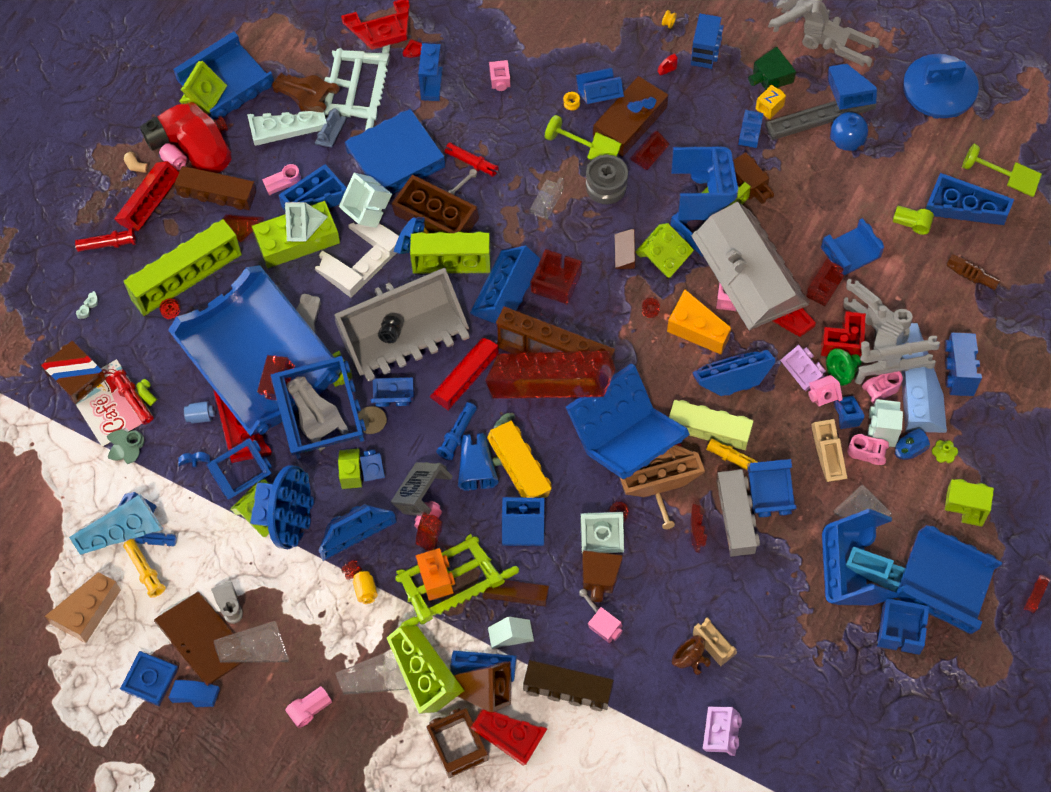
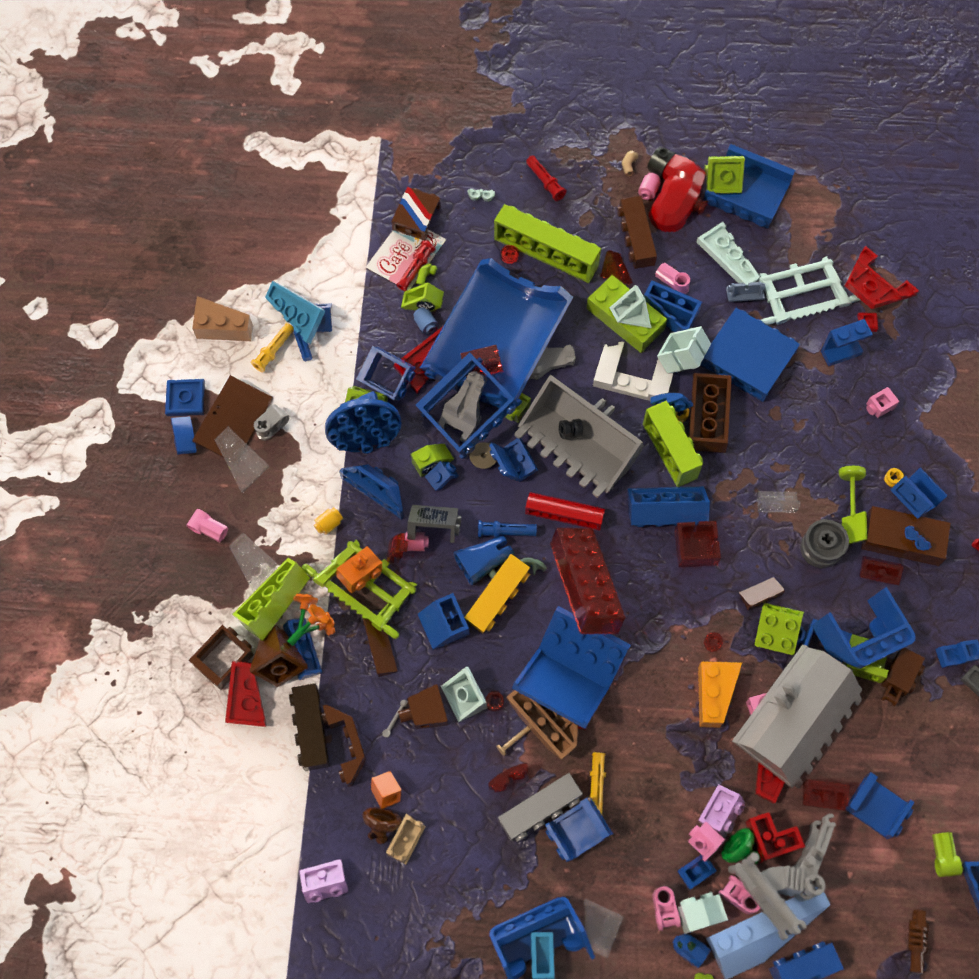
camera: 65 degrees right, 5 degrees up
sand green plate [107,429,144,464] -> none
red brick [114,161,179,231] -> none
blue piece [178,452,210,467] -> none
reddish brown animal [272,72,340,113] -> none
clear red bush [341,560,362,580] -> none
red pin [444,142,499,177] -> none
light grey hinge [448,169,477,195] -> none
light aqua slope [488,617,534,649] -> none
reddish brown window [496,307,615,386] -> none
bright pink brick [588,607,623,643] -> none
yellowish green brick [669,400,753,451] -> none
blue wedge [692,350,775,396] -> none
tan slope [811,419,847,482] -> none
none -> orange plant [287,594,335,647]
none -> reddish brown slope [321,704,366,787]
none -> orange panel [371,771,401,809]
none -> lime slope [401,282,444,312]

